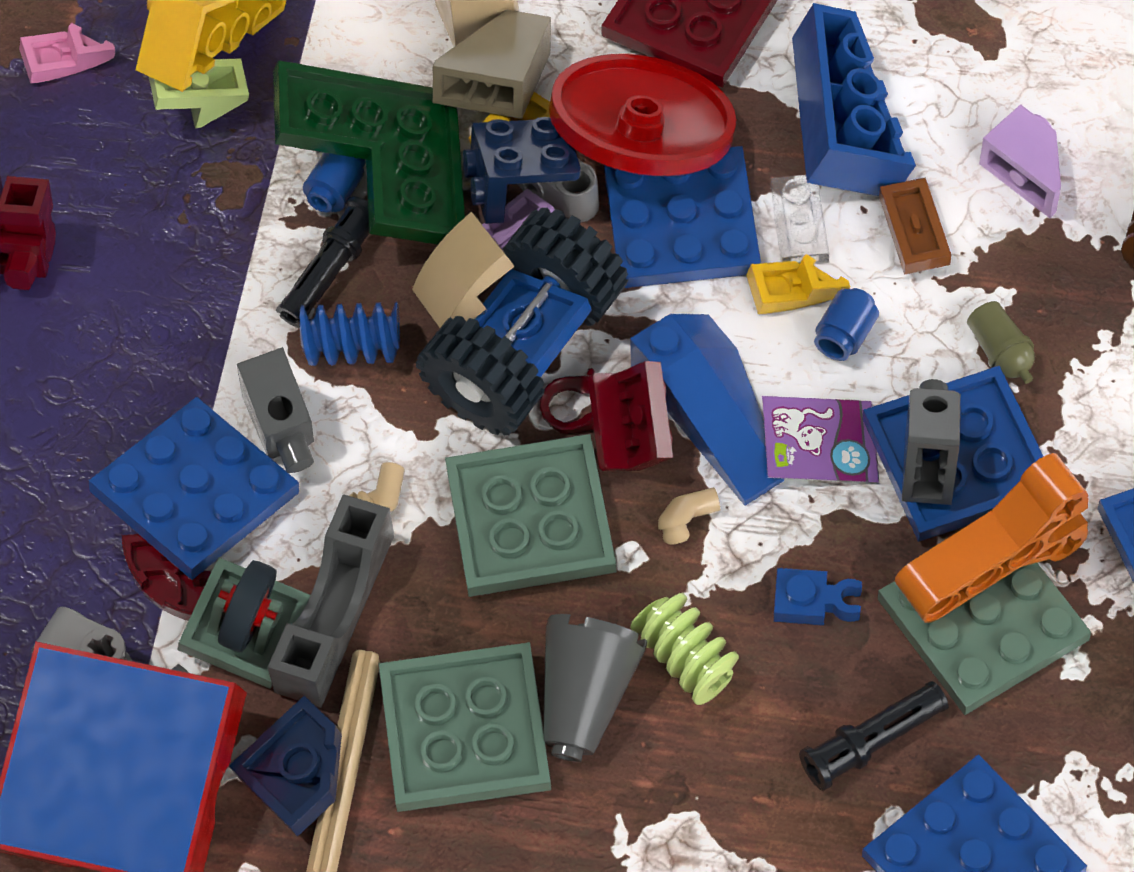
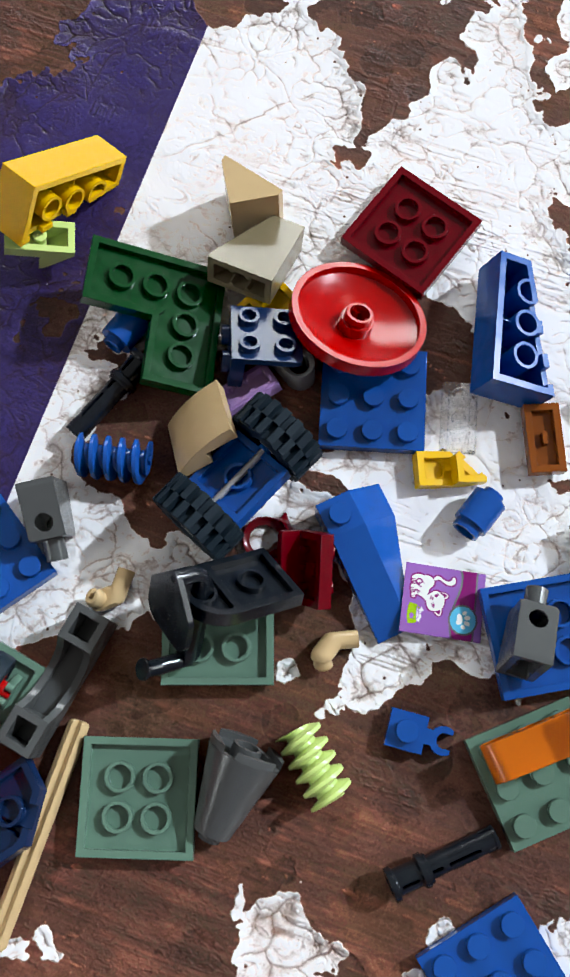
camera: 10 degrees right, 15 degrees up
none -> black plate [135,548,304,681]

